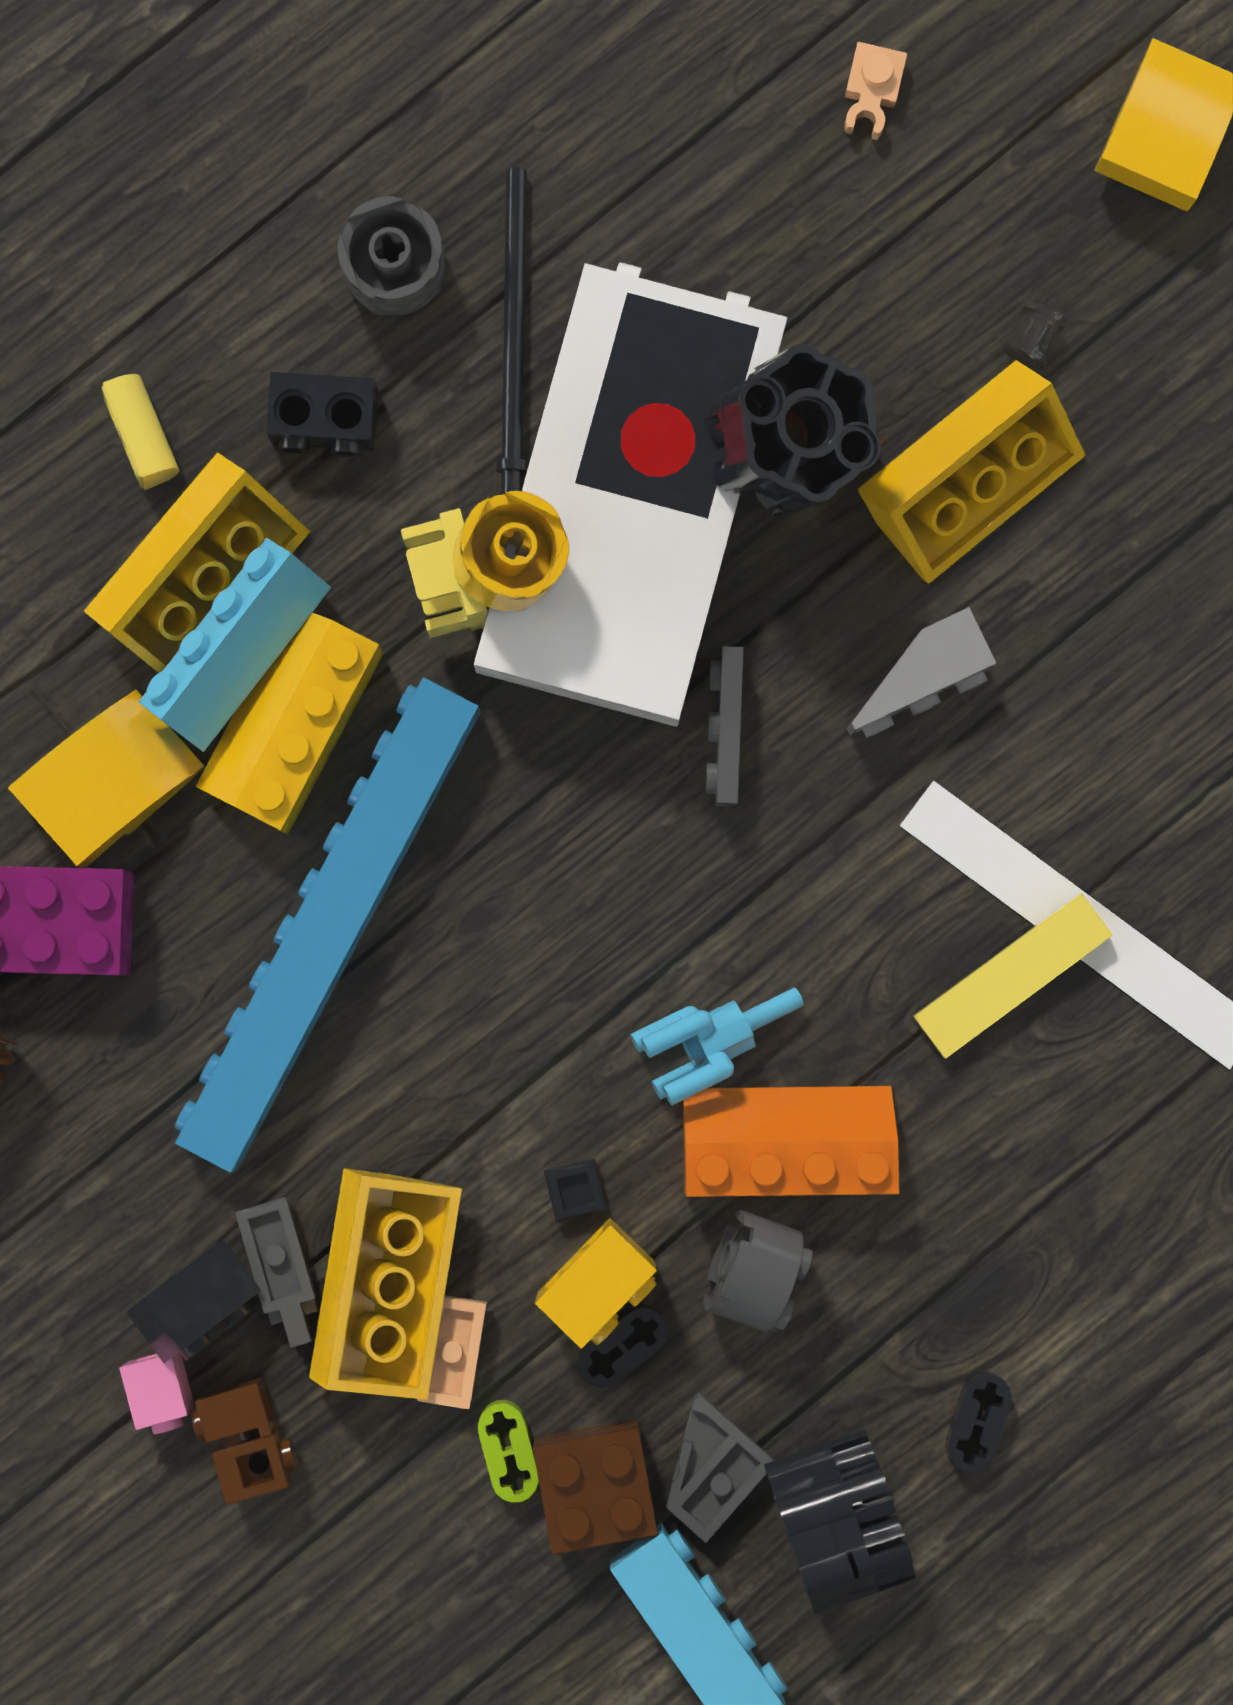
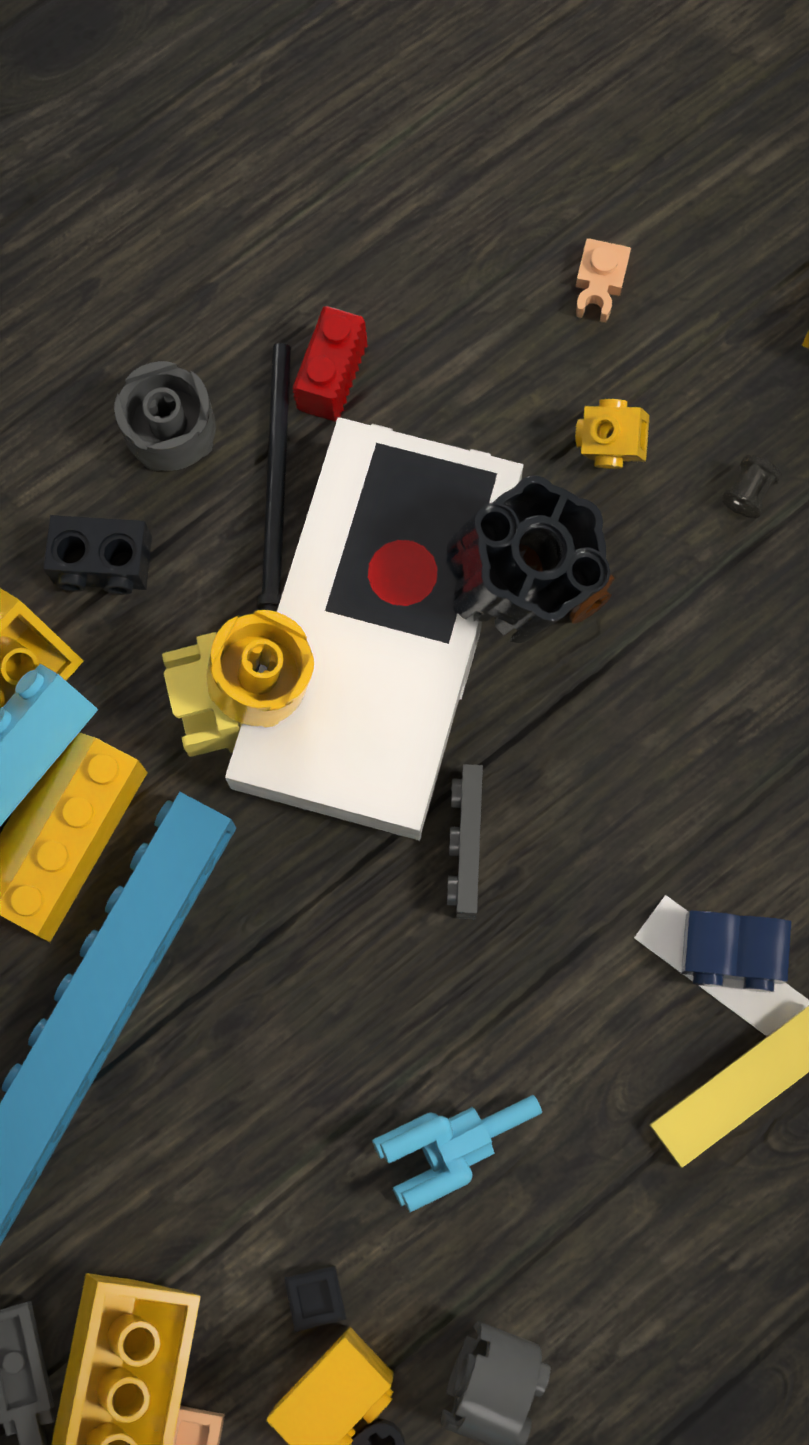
camera: 10 degrees right, 10 degrees down
orange slope [683,1086,899,1197] -> none
light grey slope [847,607,996,738] -> none
yellow slope [857,360,1086,584] -> none
none -> red brick [292,306,368,422]
none -> yellow brick [575,399,649,469]
none -> dark blue brick [681,910,791,992]

